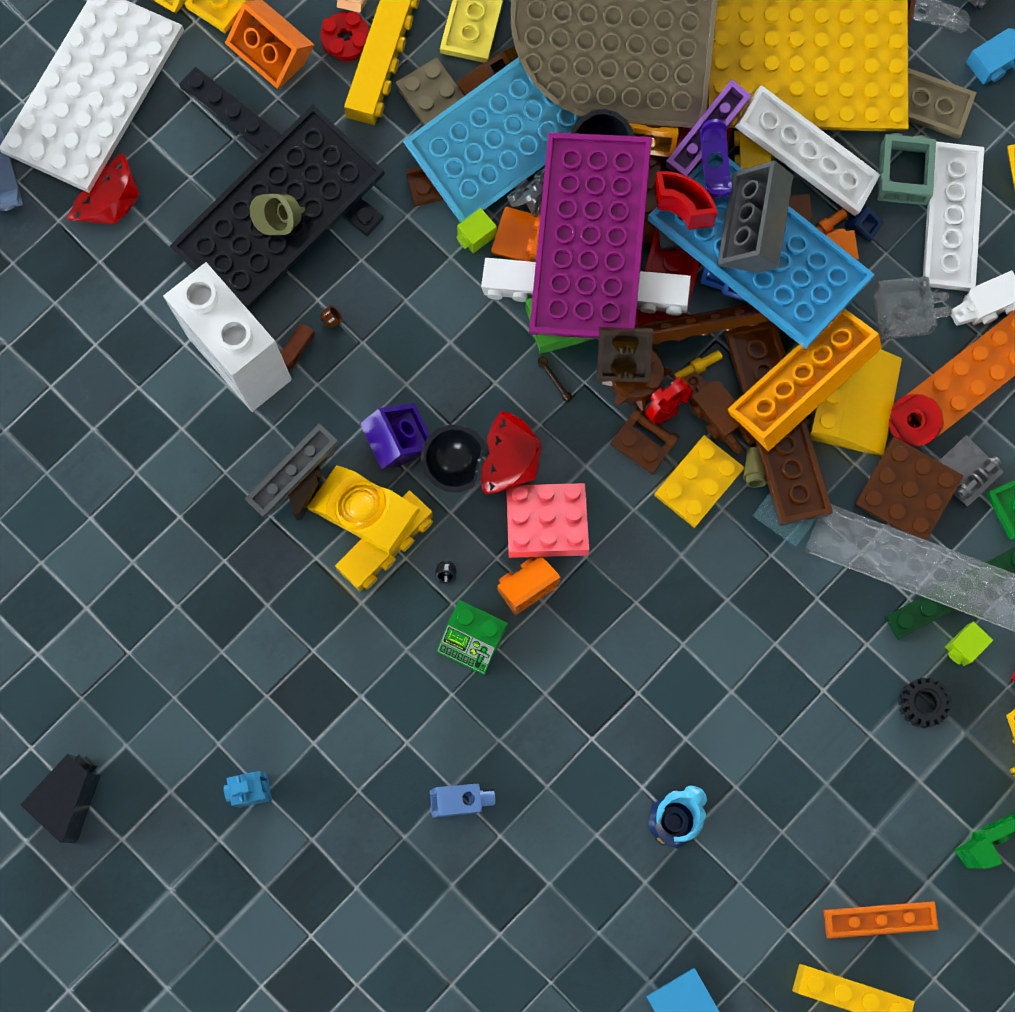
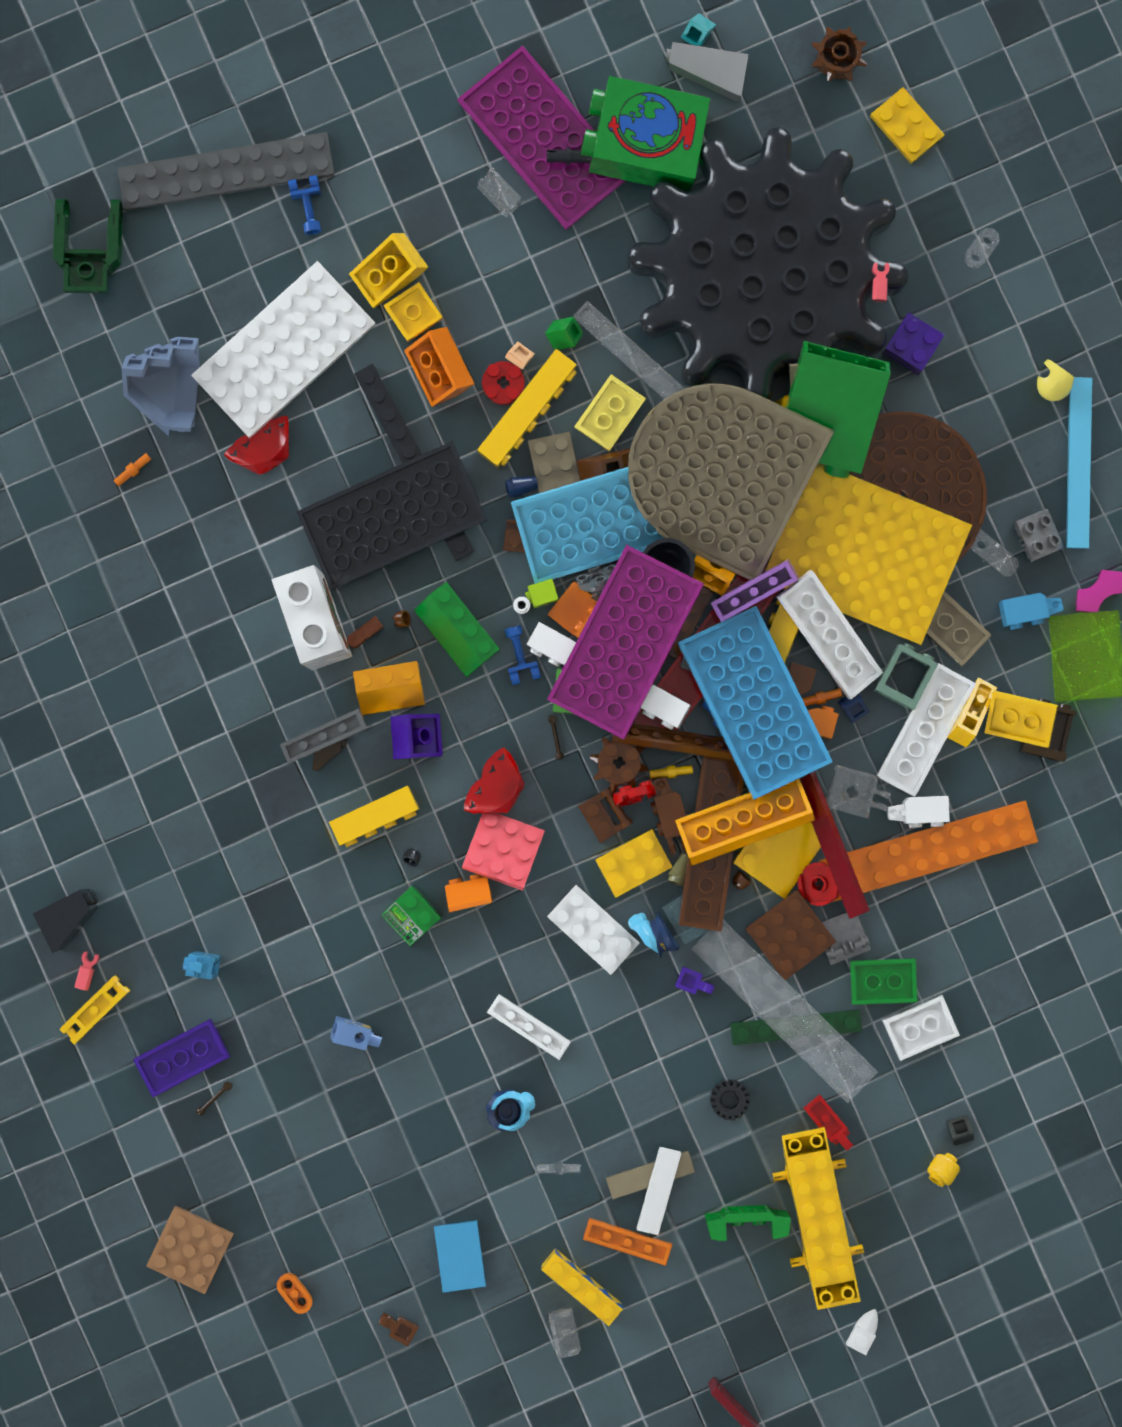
camera: 25 degrees right, 10 degrees up
olive piece [250,194,305,235] -> none
yellow slope [307,465,420,554] -> none
black cylinder [421,424,485,492] -> none
dark brown plate [596,327,653,382] -> none
red brick [654,171,717,230] -> none
dark purple piece [700,119,732,198] -> none
dark grey slope [718,160,793,273] -> none
lime brick [945,621,993,666] -> none
none -> yellow plate [59,975,131,1045]
none -> coral bar [74,951,99,991]
none -> dark purple tile [133,1019,231,1098]
none -> dark brown hinge [196,1082,232,1116]
none -> light orange slope [353,661,425,715]
none -> green slope [414,582,500,677]
none -> white tile [487,994,571,1060]
none -> blue bar [504,625,541,685]
none -> dark blue cone [505,476,538,498]
none -> white pin [513,597,530,614]
none -> clear bar [537,1162,581,1175]
none -> white plate [547,885,640,975]
none -> dark tan tile [606,1151,695,1199]
none -> piece [628,912,680,958]
none -> white tile [637,1147,681,1235]
none -> dark purple plate [675,966,715,995]
none -> reddish brown hinge [732,871,752,890]
none -> dark red tile [799,771,870,919]
none -> yellow slope [947,677,997,747]

